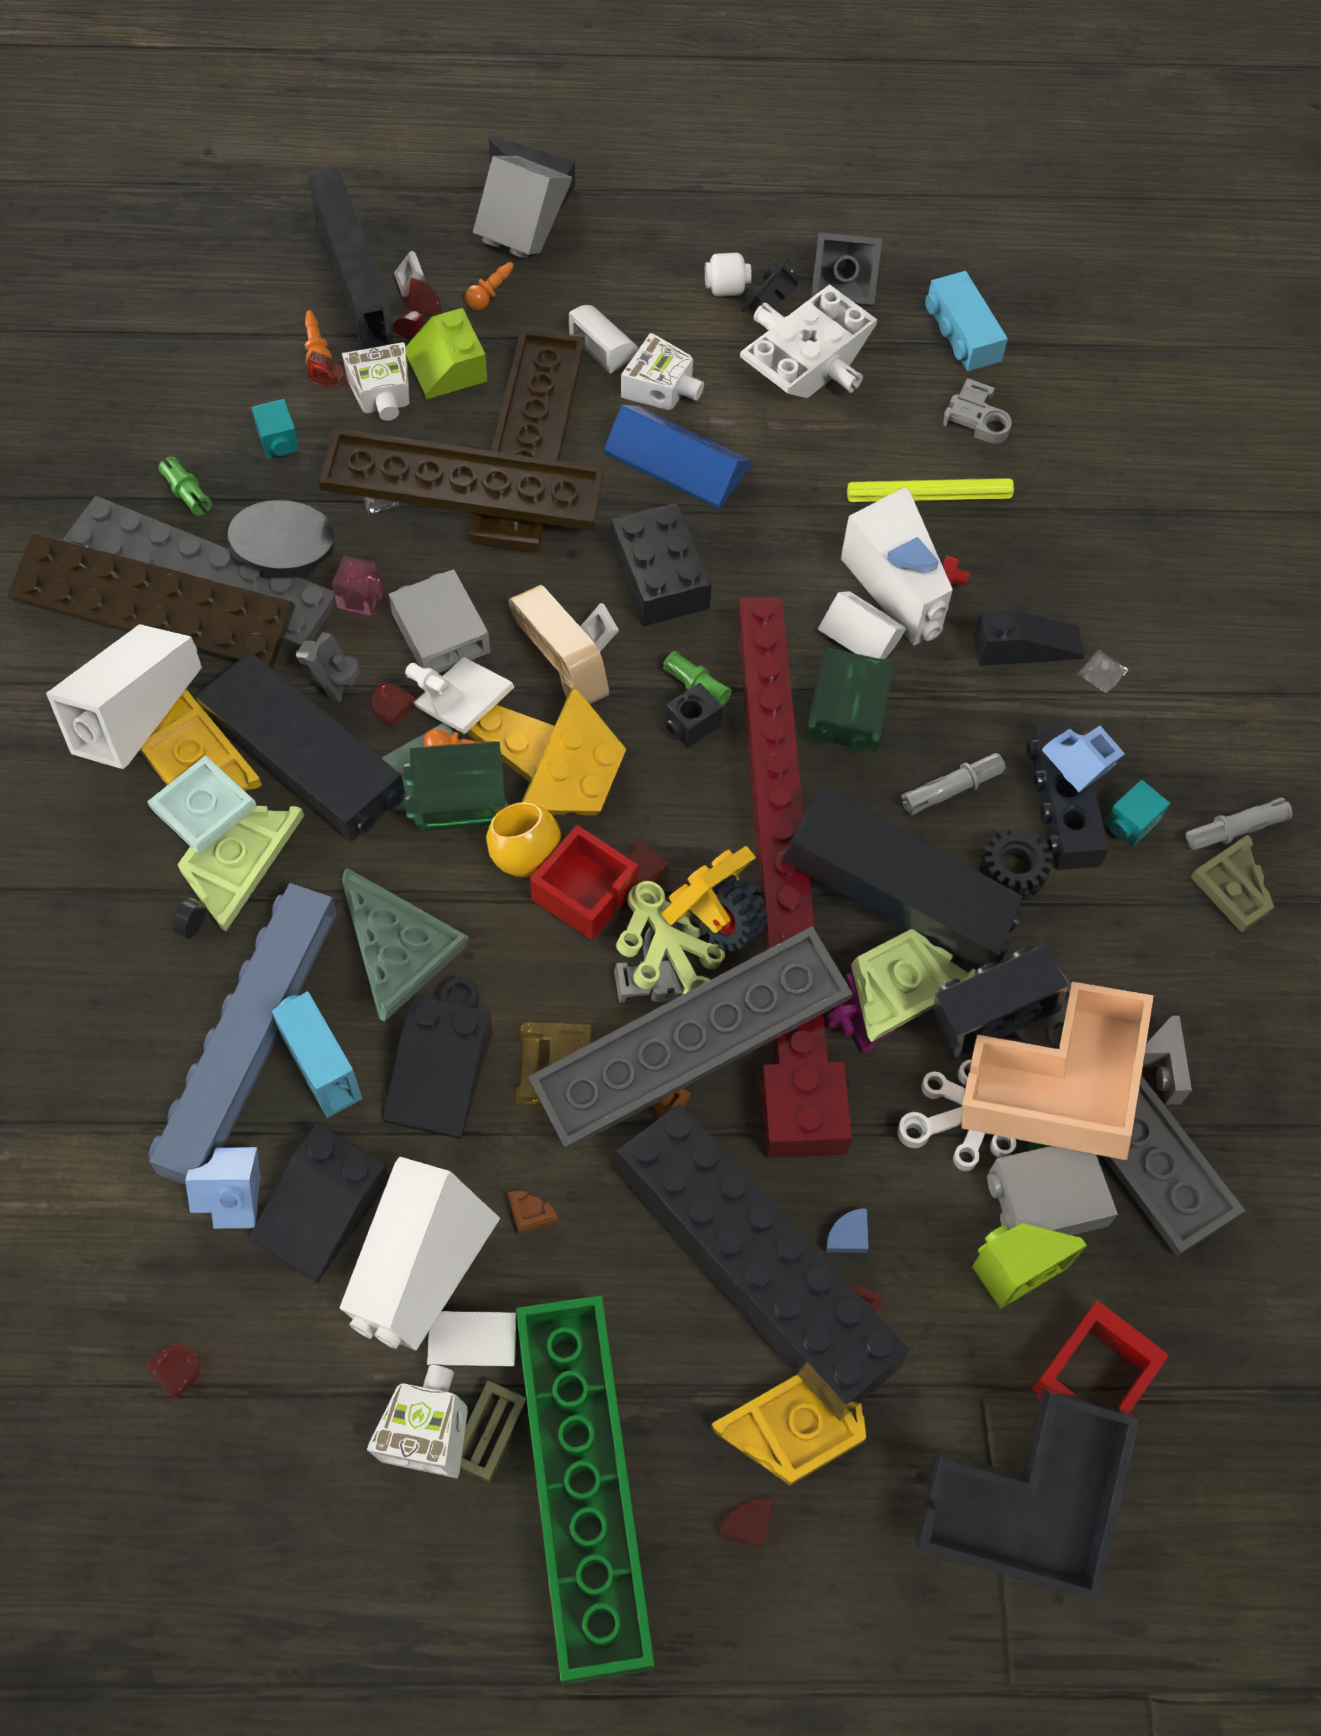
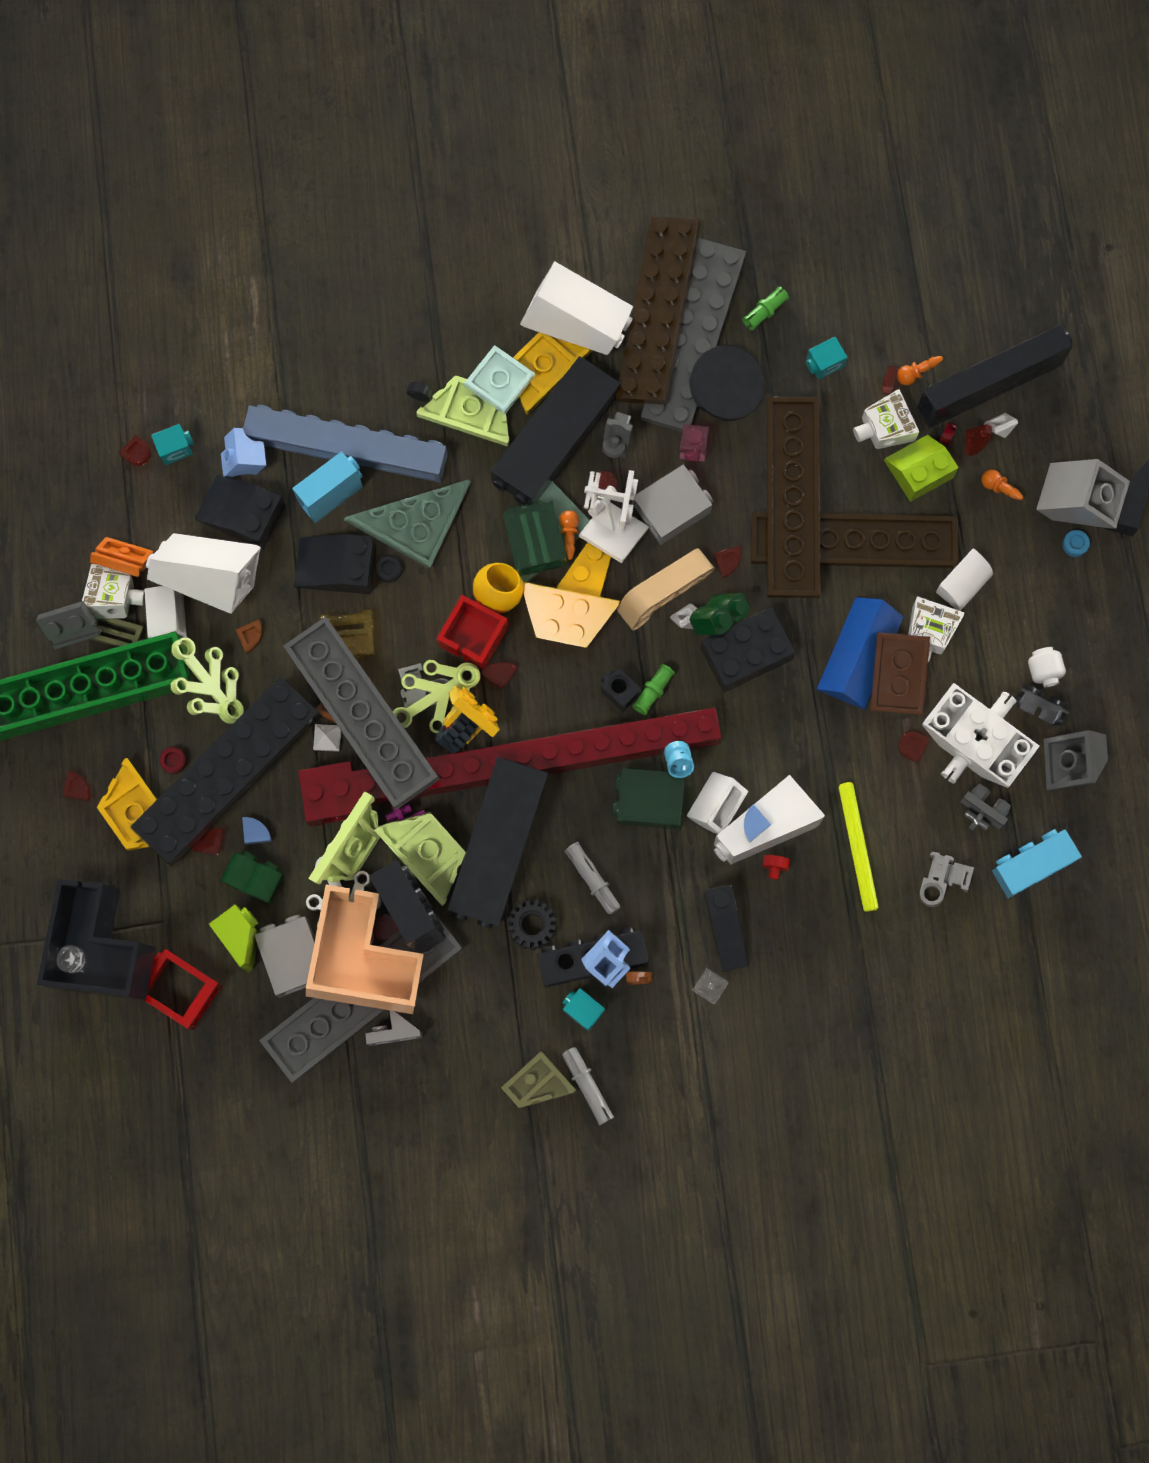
camera: 90 degrees right, 15 degrees up
none -> dark grey plate [36,601,102,649]
none -> clear tile [57,945,85,973]
none -> orange plate [90,537,154,577]
none -> teal brick [151,424,194,466]
none -> dark red tile [159,747,187,774]
none -> yellowish green plant [171,637,244,724]
none -> dark green brick [220,851,284,905]
none -> yellowish green wing [309,792,380,884]
none -> white slope [313,724,341,752]
none -> white plate [583,470,638,532]
none -> medium azure wheel [664,741,694,778]
none -> dark green brick [689,593,750,635]
none -> clear red tile [715,546,741,579]
none -> reddish brown tile [870,632,930,715]
none -> clear red tile [898,732,929,763]
none -> dark grey hips [960,784,1011,831]
none -> dark azure tile [1062,530,1090,557]

